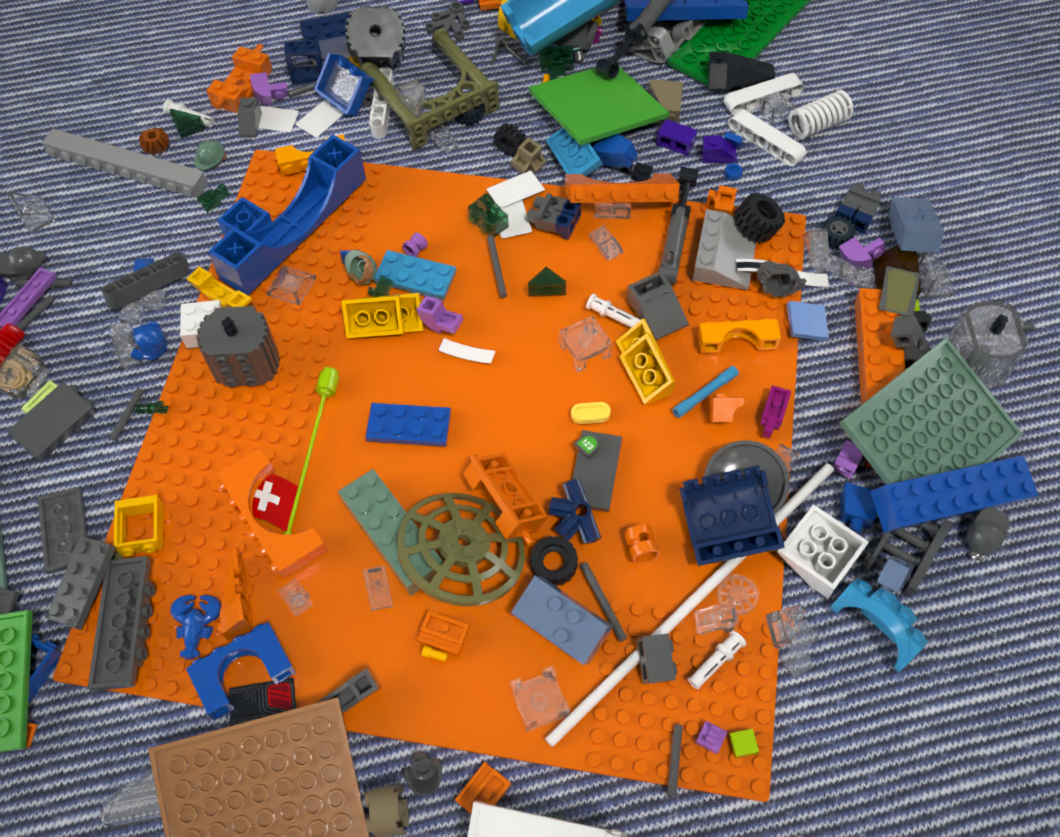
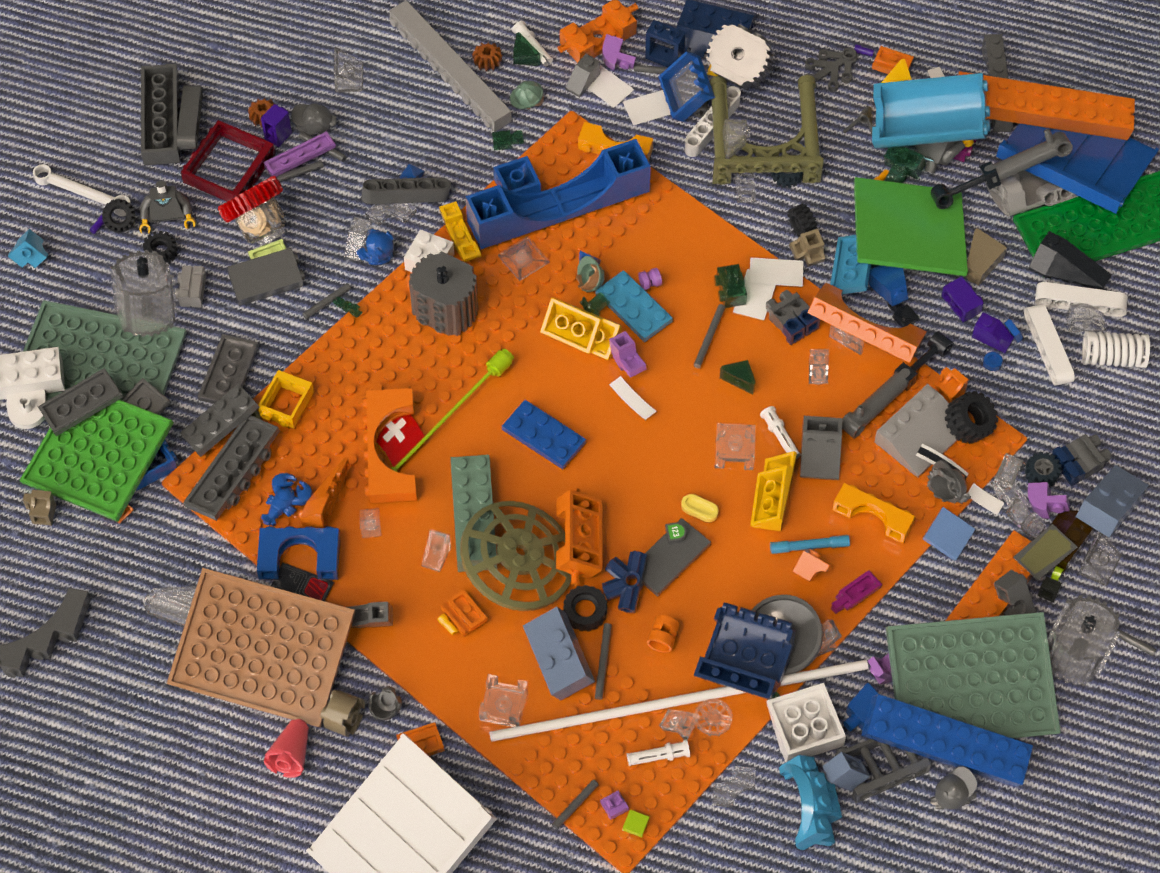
camera: 30 degrees right, 0 degrees up
dark grey brick [636,634,677,685] -> none
clear slope [766,604,806,648] -> none

